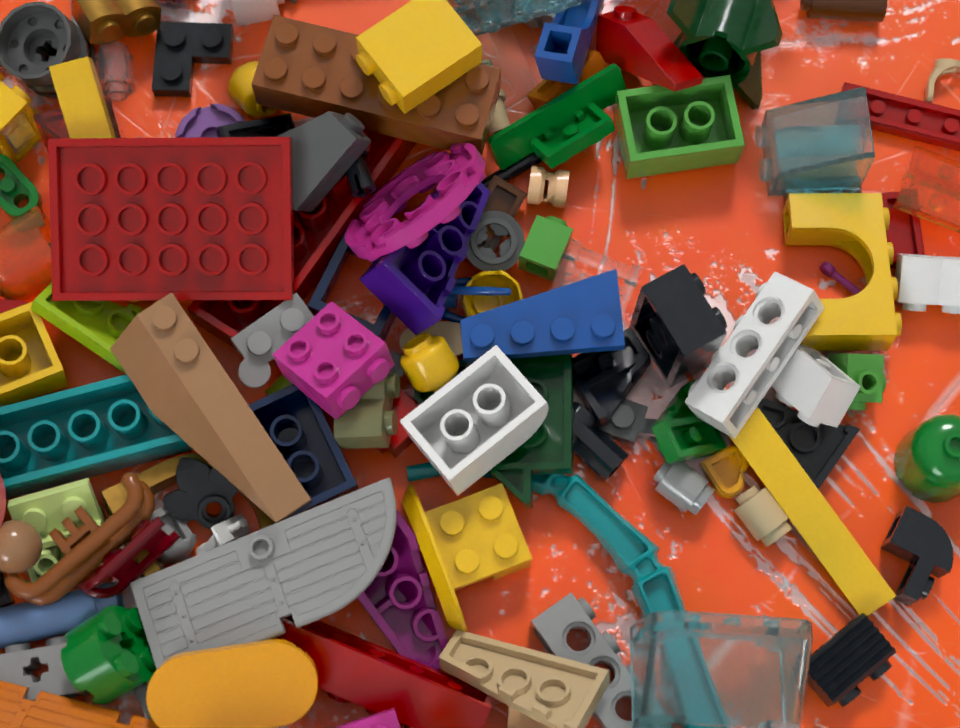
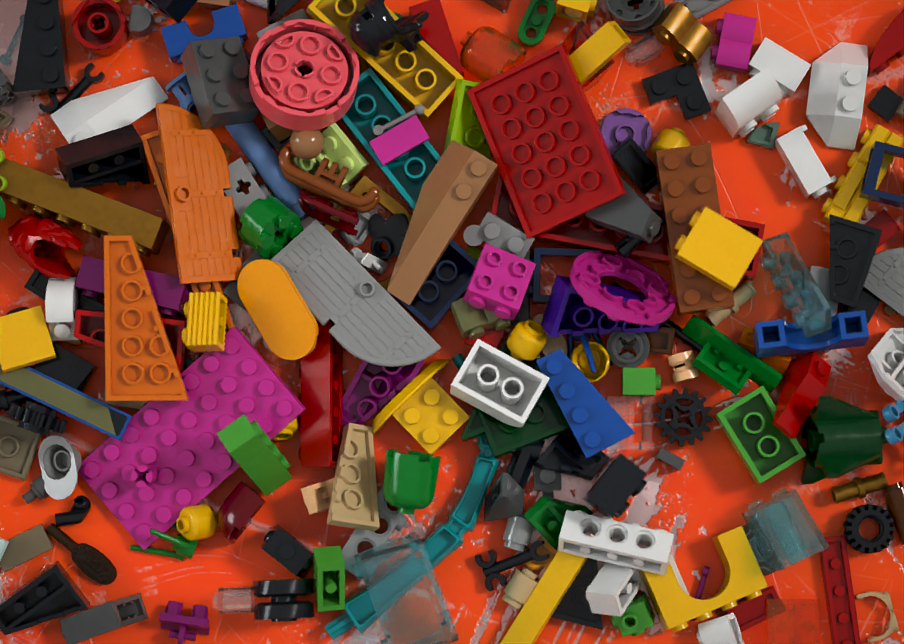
camera: 75 degrees right, 10 degrees up
none -> dark pink tile [369,115,430,166]
none -> light grey hinge [373,104,425,136]
none -> green cylinder [383,449,441,514]
none -> black bar [475,540,550,591]
none -> dark grey slope [484,472,525,522]
none -> black gear [653,388,713,447]
none -> dark grey tile [655,448,685,471]
none -> pearl gold pin [830,472,888,504]
none -> black tyre [843,504,895,553]

